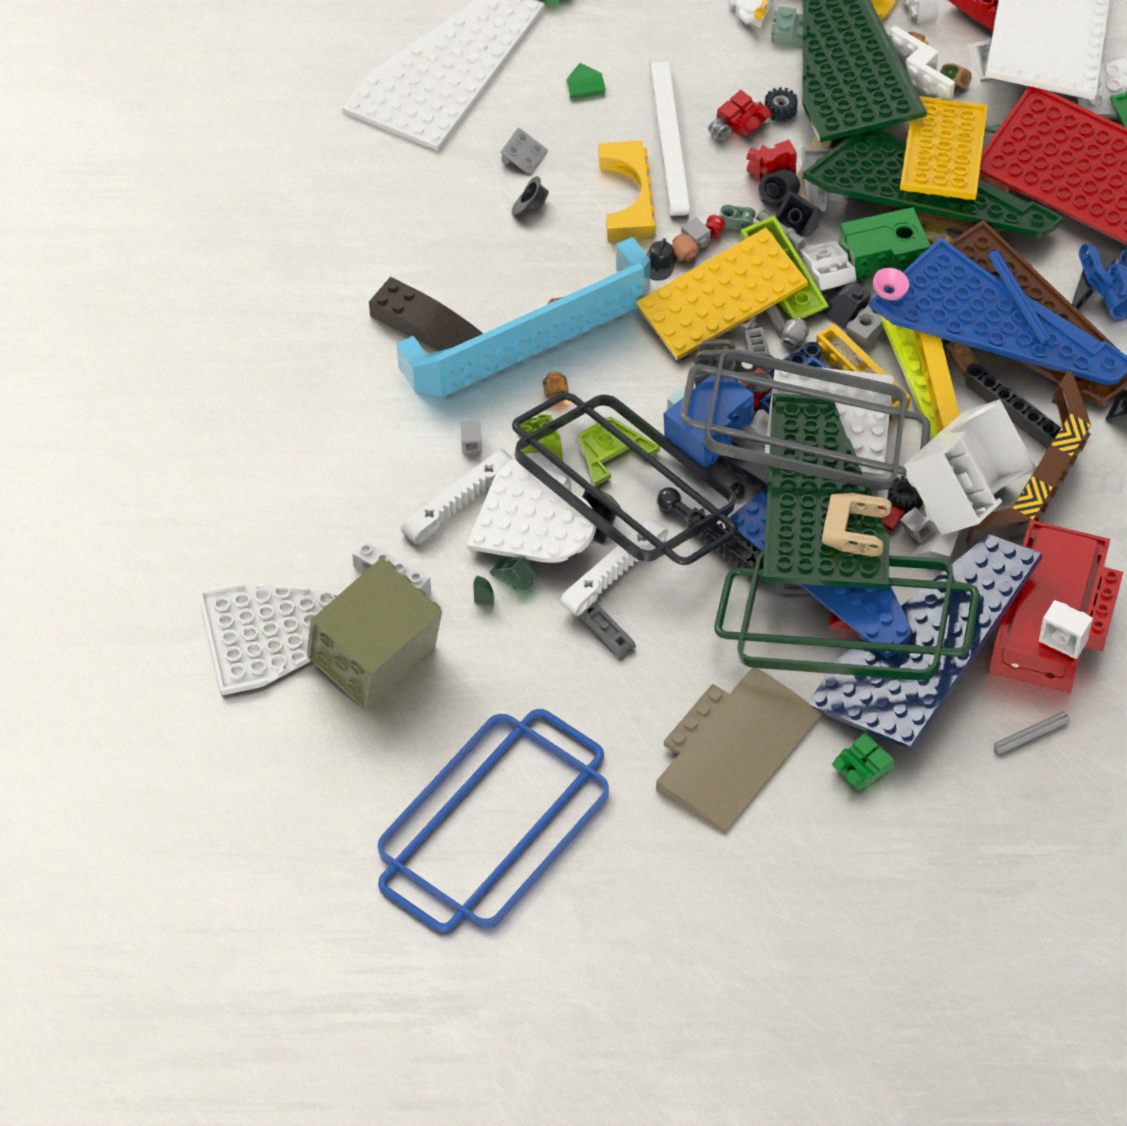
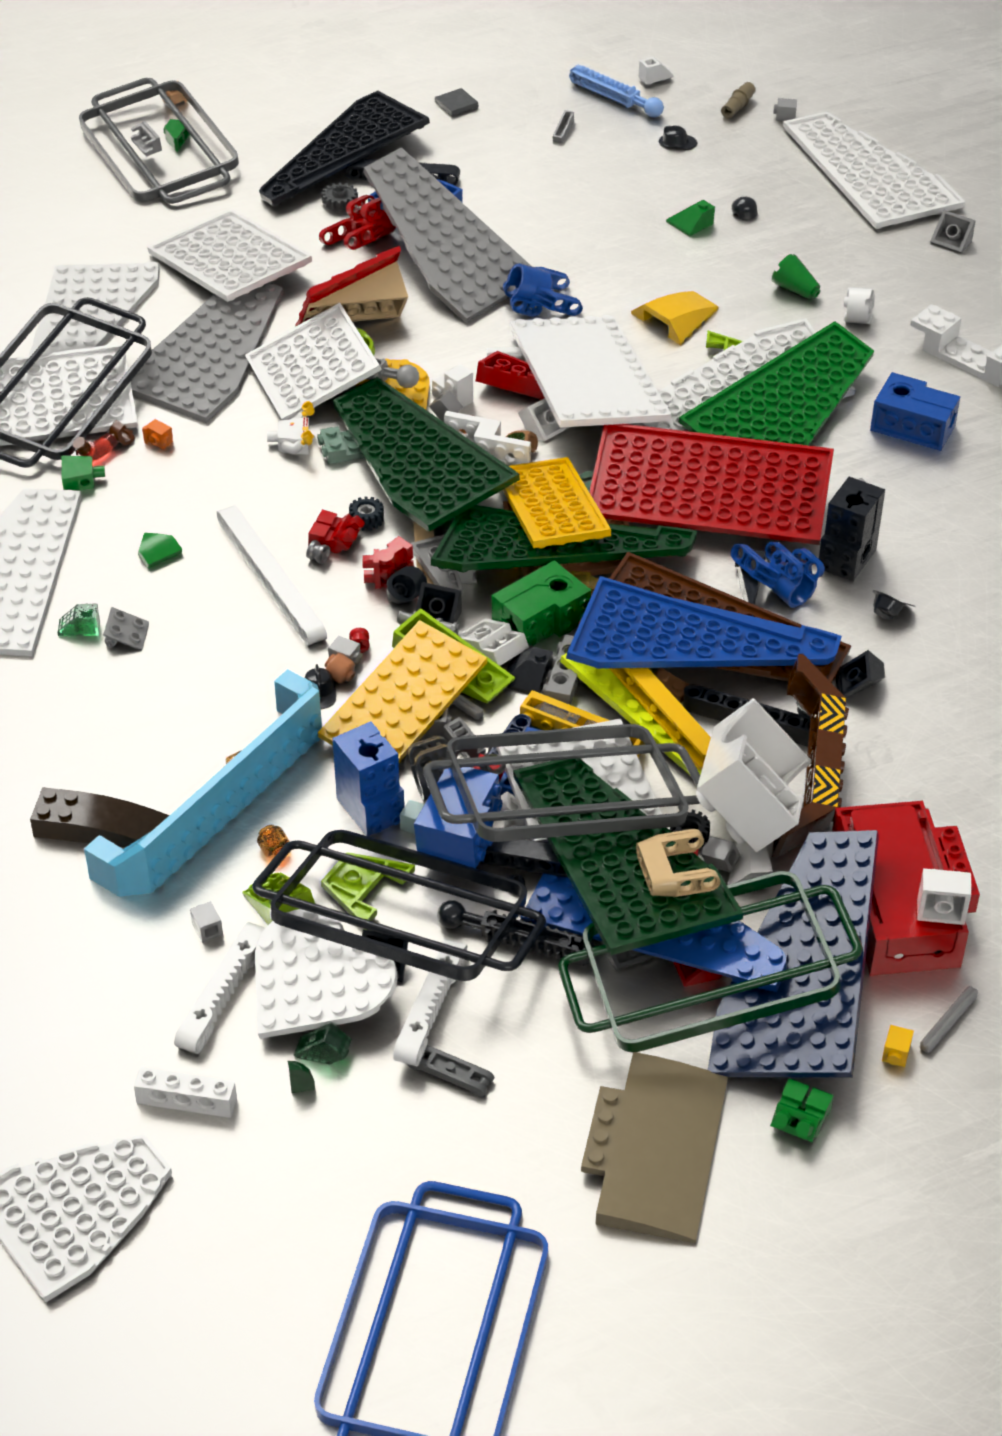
camera: 25 degrees left, 10 degrees down
olive container [307,557,442,710] -> none
black piece [512,176,549,215] -> none
yellow arch [598,140,656,241] -> none
sand green piece [719,205,756,231] -> none
light grey head [781,318,809,348] -> none
bright pink piece [873,268,909,300] -> none
blue axle [989,250,1051,344] -> none
none -> clear green slope [57,603,100,636]
none -> blue piece [332,721,405,837]
none -> light grey brick [429,390,463,422]
none -> yellow brick [882,1024,914,1067]

